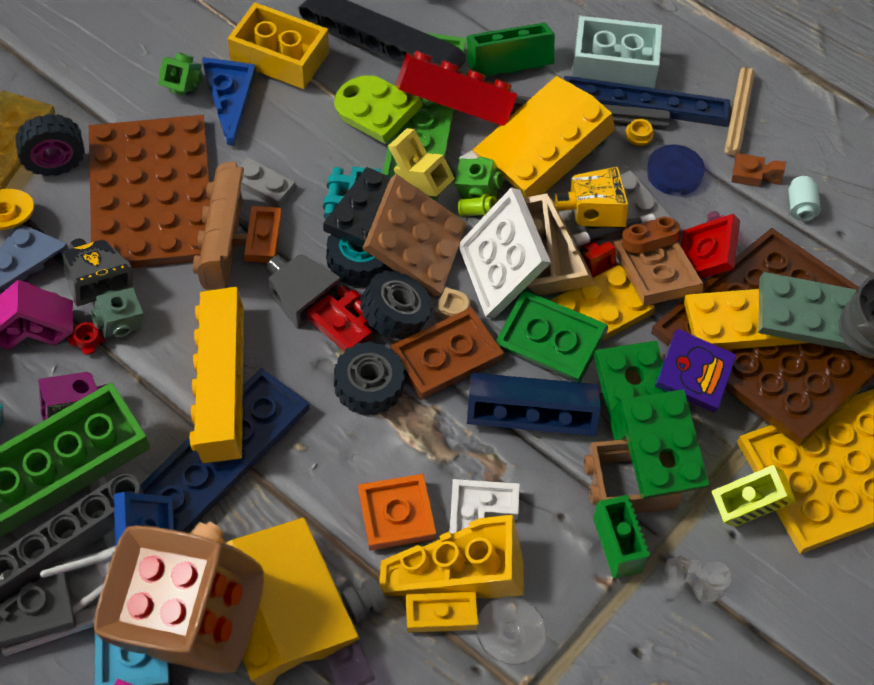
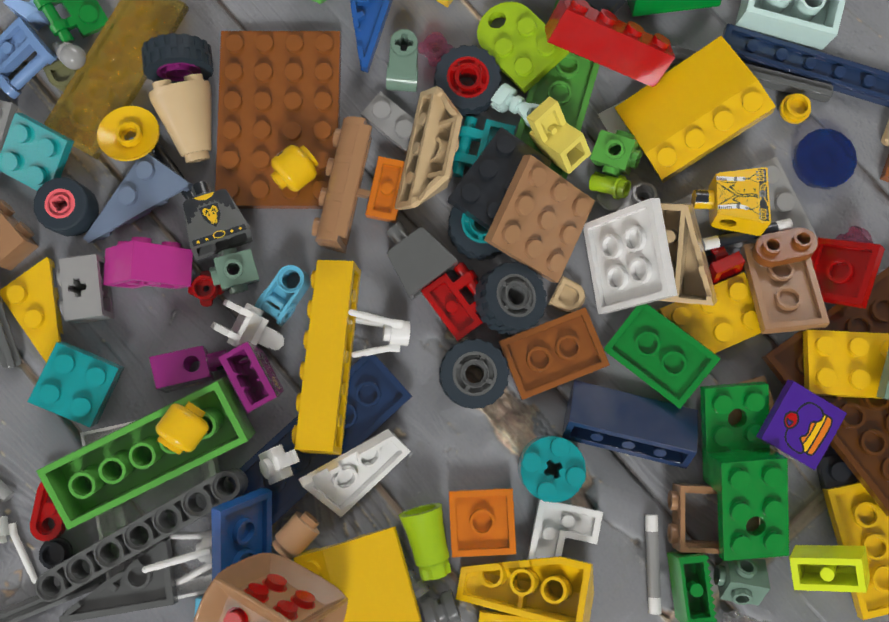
camera: 15 degrees right, 25 degrees up
none -> tan cone [148,74,212,164]
none -> yellow head [156,401,209,455]
none -> white hinge [211,299,285,351]
none -> magenta torso [218,341,284,413]
none -> medium azure piece [255,265,310,326]
none -> white plate [258,444,300,485]
none -> yellow head [270,145,318,192]
none -> white wing [298,429,411,517]
none -> white plant [348,309,410,358]
none -> sand green piece [386,29,418,92]
none -> tan wedge [394,86,463,210]
none -> lime plant [398,503,451,581]
none -> clear pink plate [418,32,453,67]
none -> black wheel [434,45,502,117]
none -> light aqua piece [491,83,539,128]
none -> teal brick [518,436,586,503]
none -> light grey bar [645,514,662,615]
none -> sand green brick [713,558,771,606]
none -> black plate [816,453,857,489]

